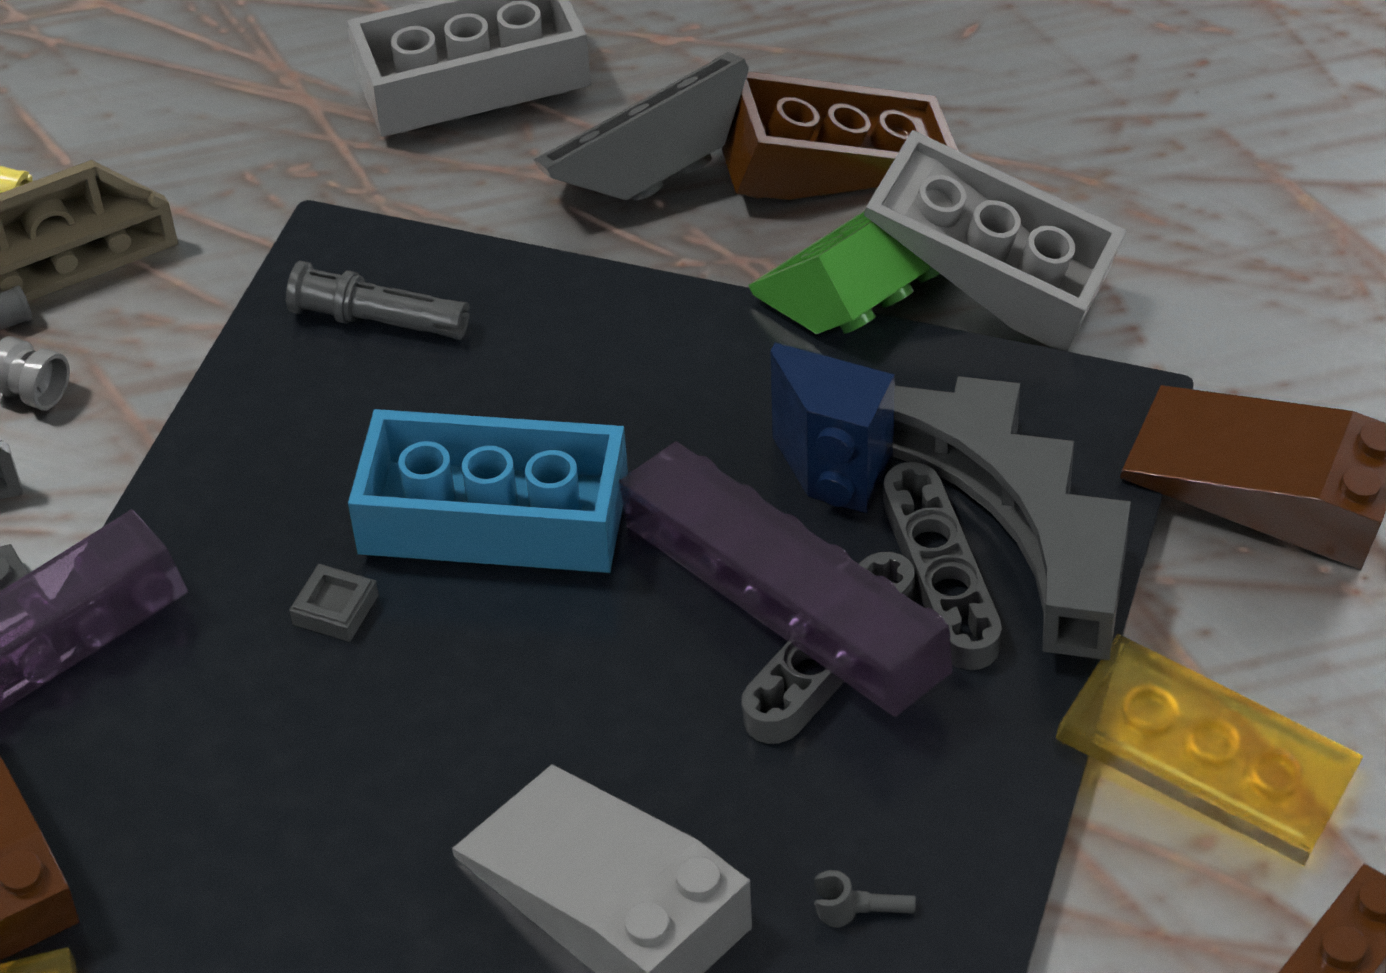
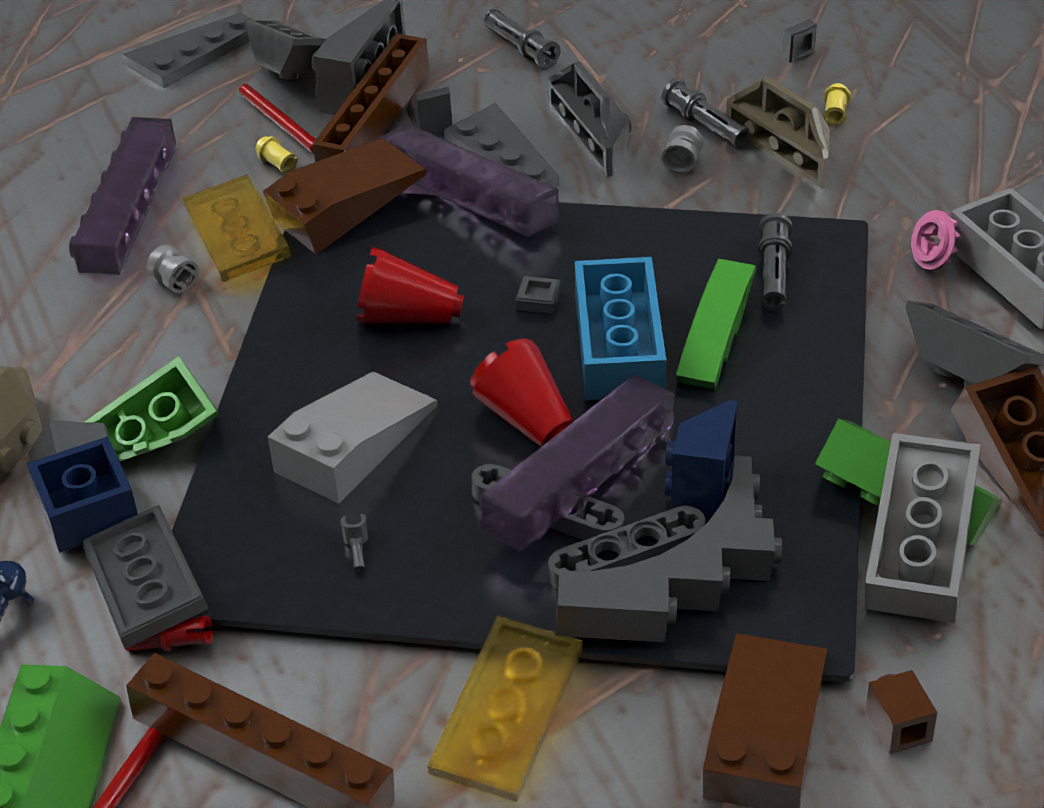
camera: 80 degrees right, 5 degrees down
none -> red cone [356,247,464,324]
none -> red cone [470,338,576,450]
none -> bright green slope [676,258,756,390]
none -> reddish brown brick [865,670,938,754]
none -> bright pink gear [911,210,961,270]

